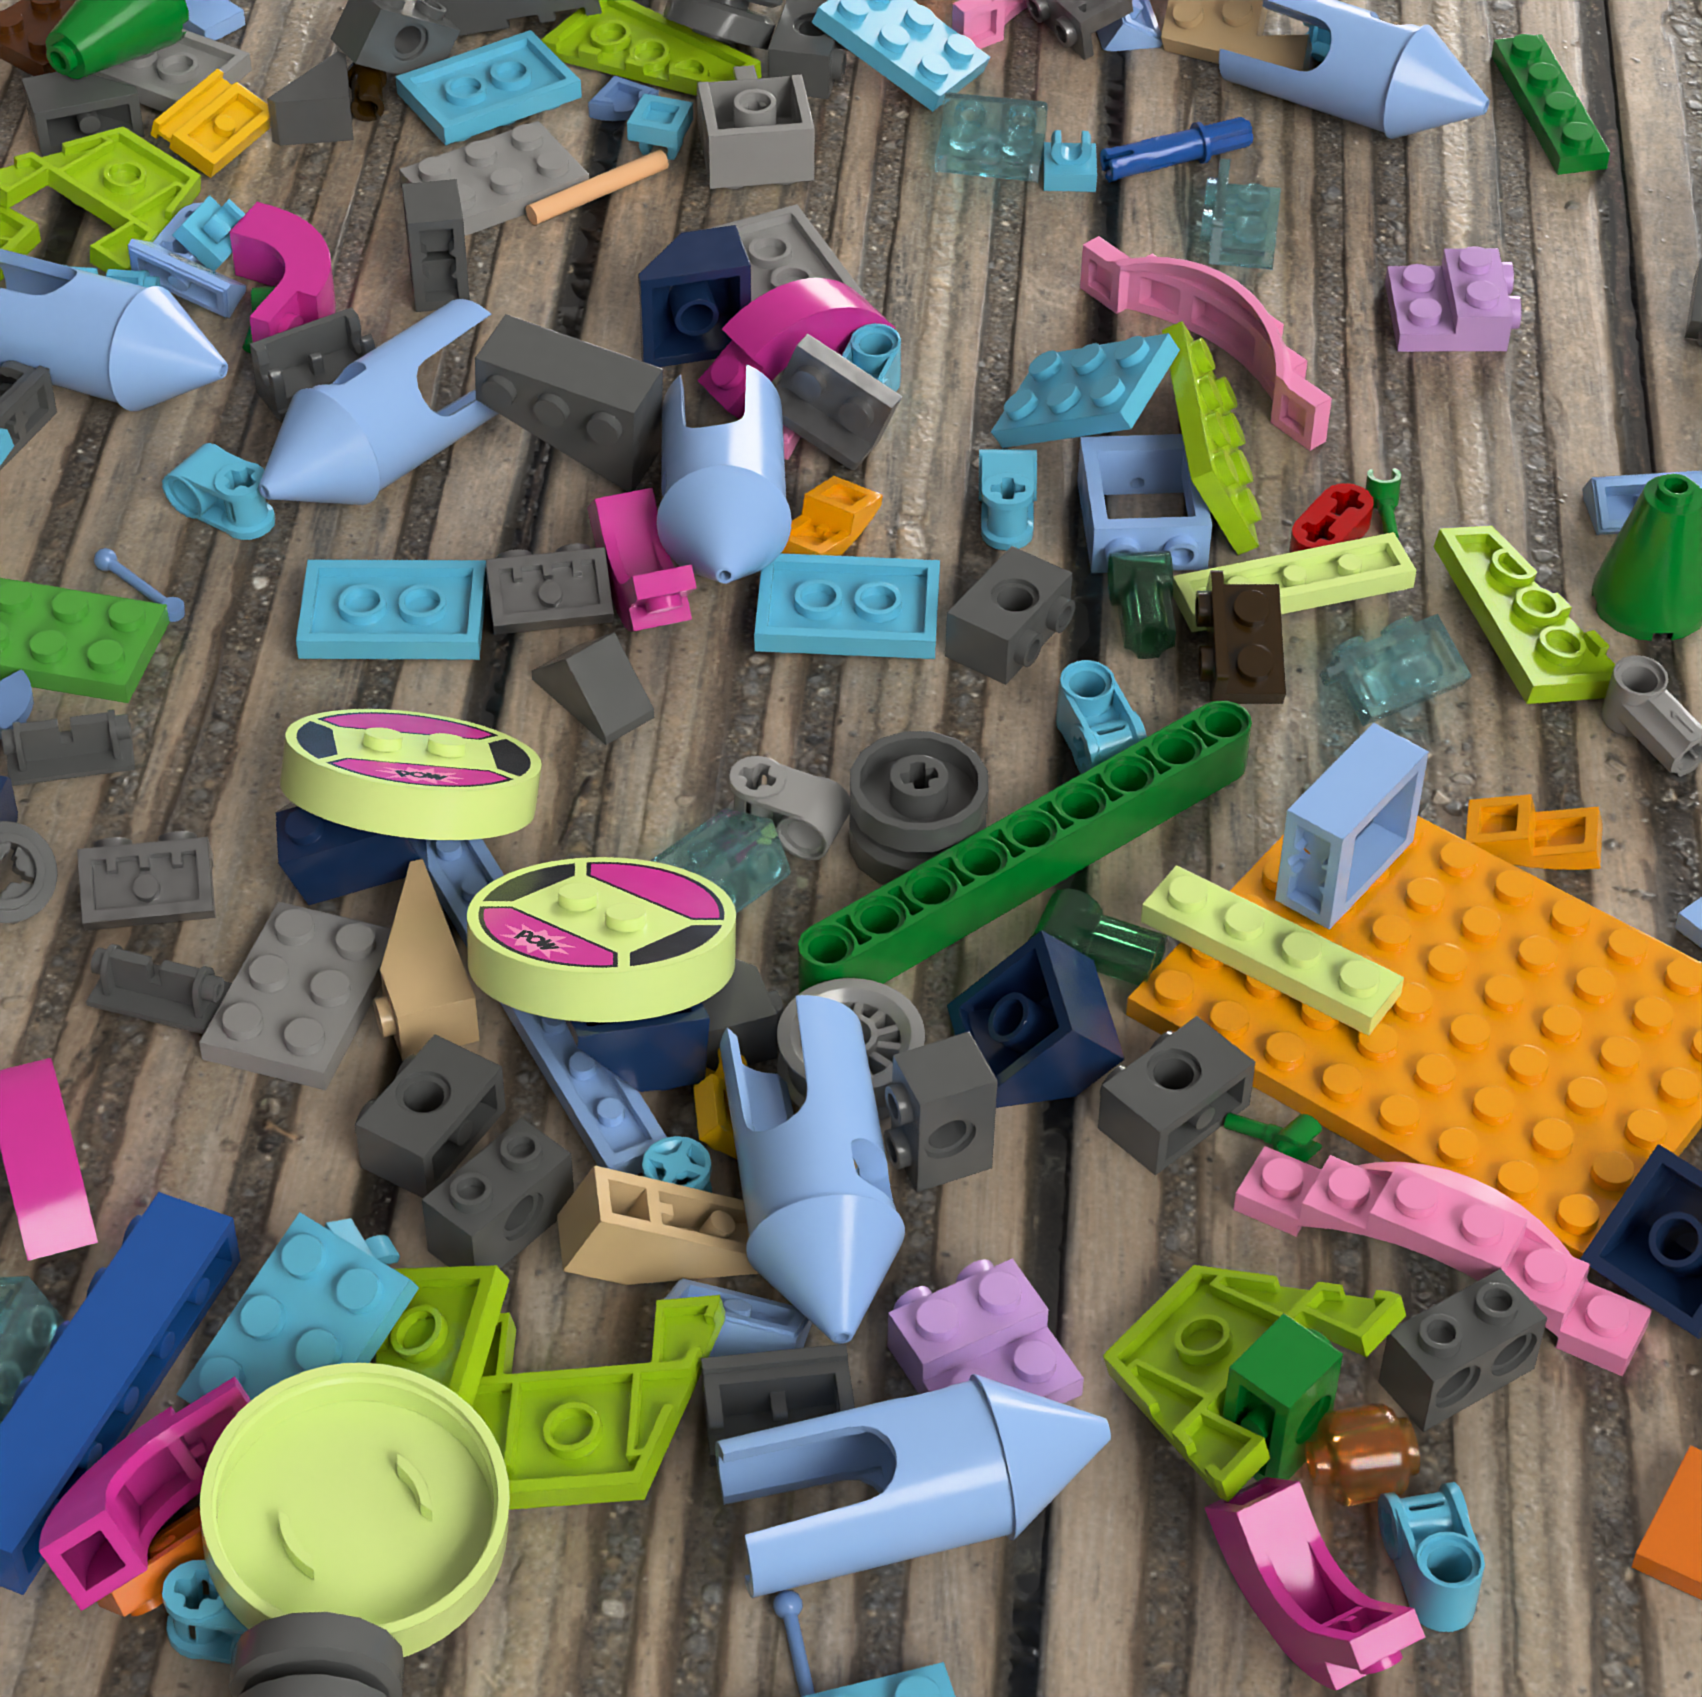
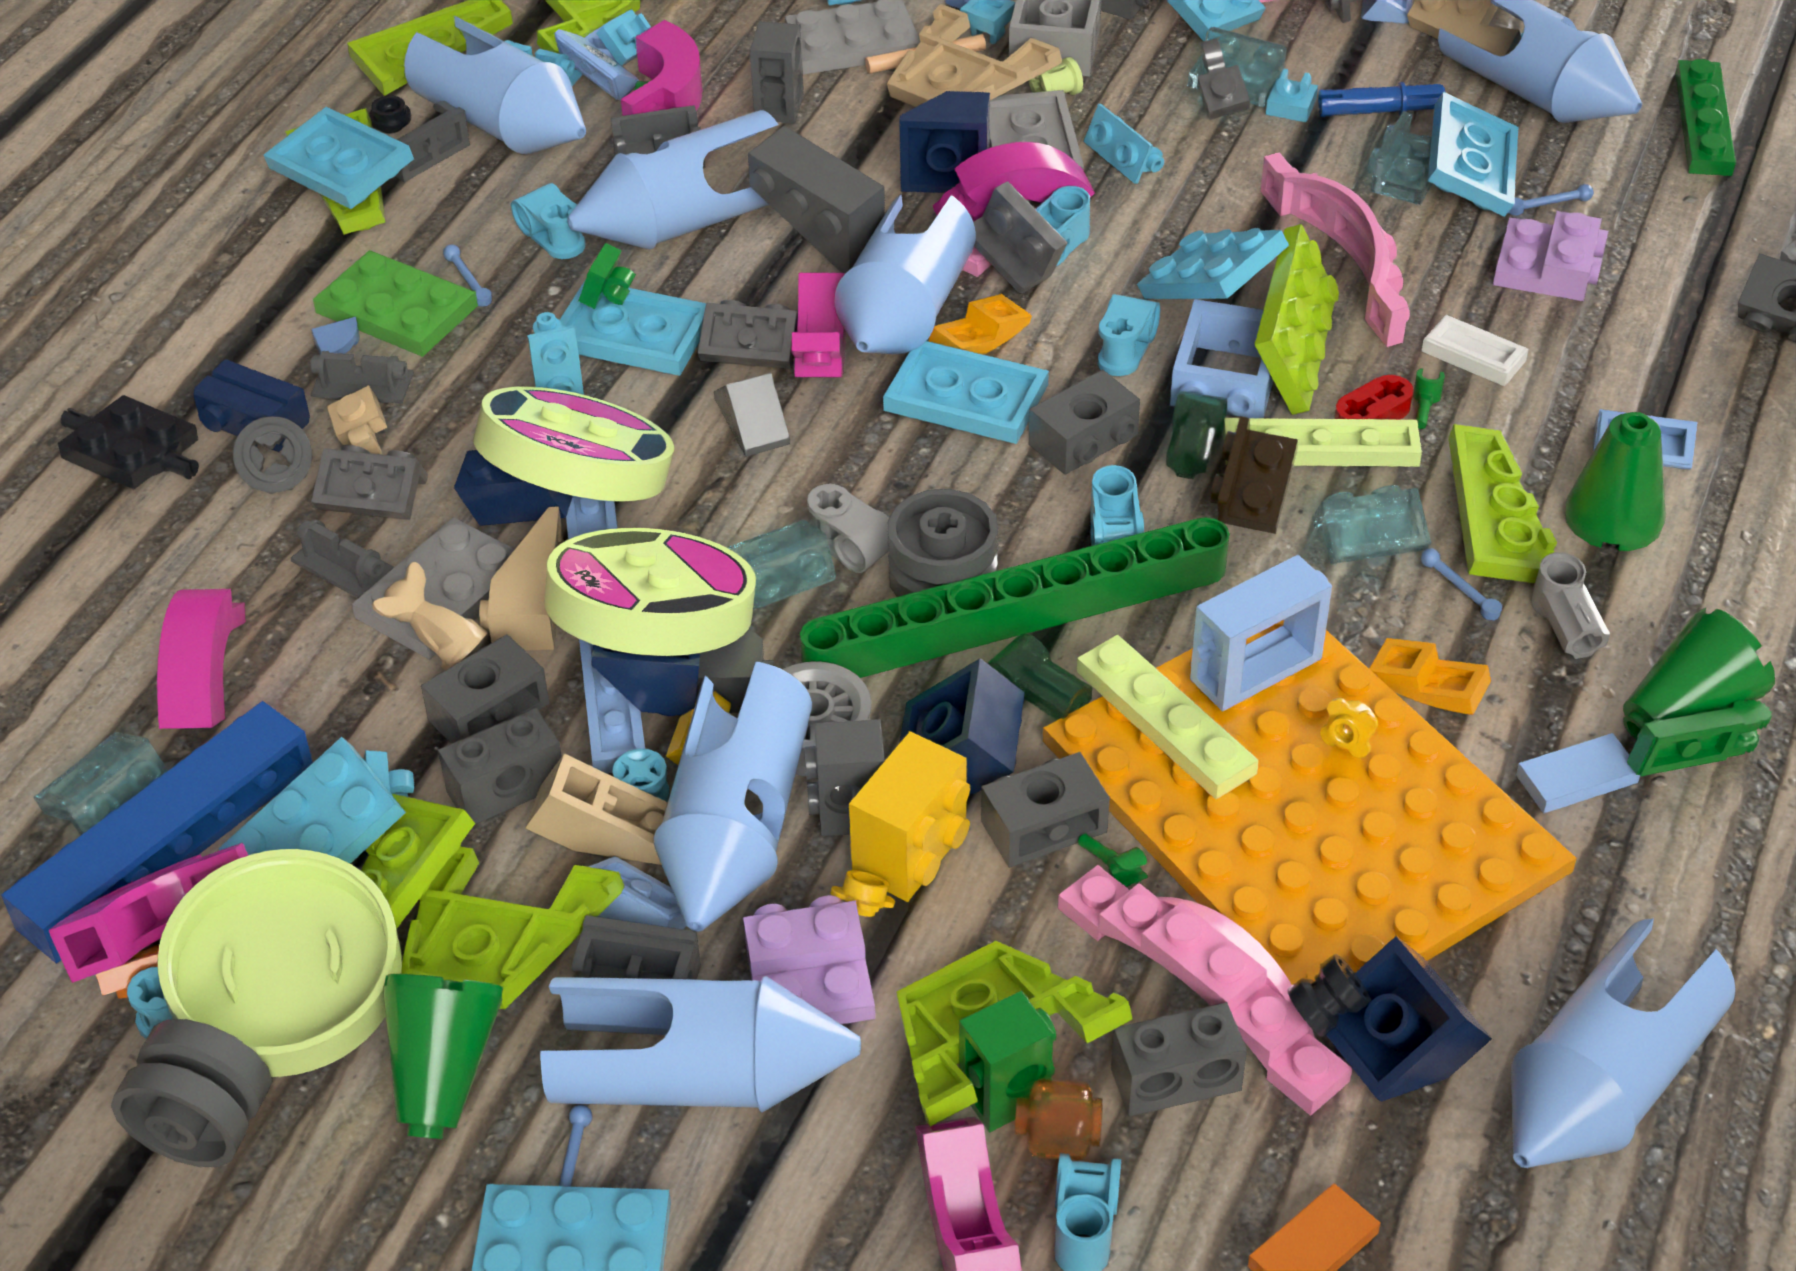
camera: 20 degrees right, 0 degrees up
none -> tan plate [327,385,387,455]
none -> tan animal [372,562,487,671]
none -> green cone [383,974,503,1139]
none -> medium azure hinge [527,312,584,395]
none -> green tile [578,243,636,309]
none -> yellow plate [830,870,895,917]
none -> yellow brick [849,732,970,902]
none -> tan wing [887,4,1062,107]
none -> yellowish green bush [1029,57,1083,95]
none -> medium azure hinge [1083,104,1164,184]
none -> flat silver plate [1197,39,1250,120]
none -> black wheel [1287,954,1371,1037]
none -> yellow plate [1320,698,1378,758]
none -> medium blue hinge [1421,548,1502,620]
none -> white tile [1422,315,1528,386]
none -> medium azure plate [1428,92,1519,217]
none -> medium blue hinge [1508,184,1594,215]

